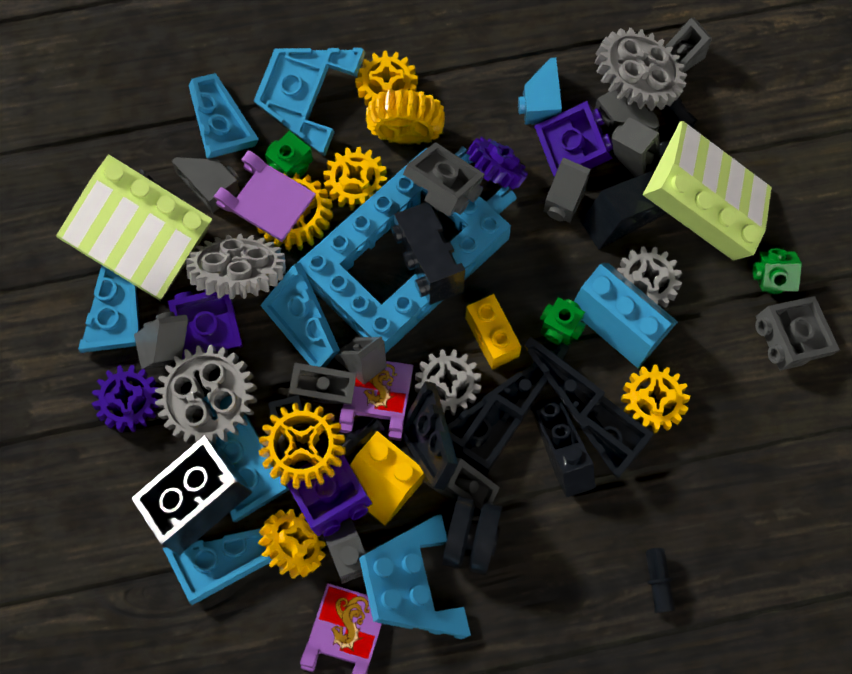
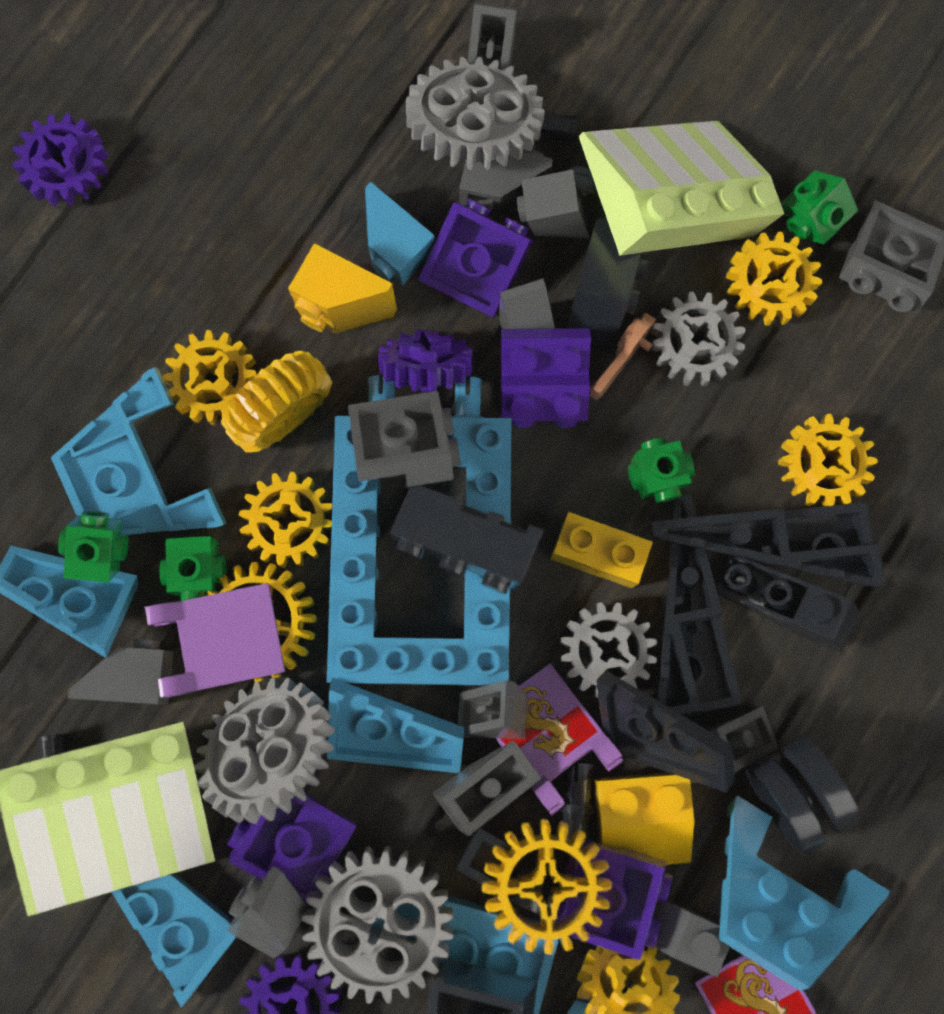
camera: 45 degrees left, 10 degrees up
dark azure slope [574,263,678,368] -> none
none -> green brick [58,511,128,583]
none -> yellow slope [288,243,397,334]
none -> dark purple plate [501,328,591,428]
none -> nougat piece [589,313,656,400]
none -> yellow gear [726,231,822,326]

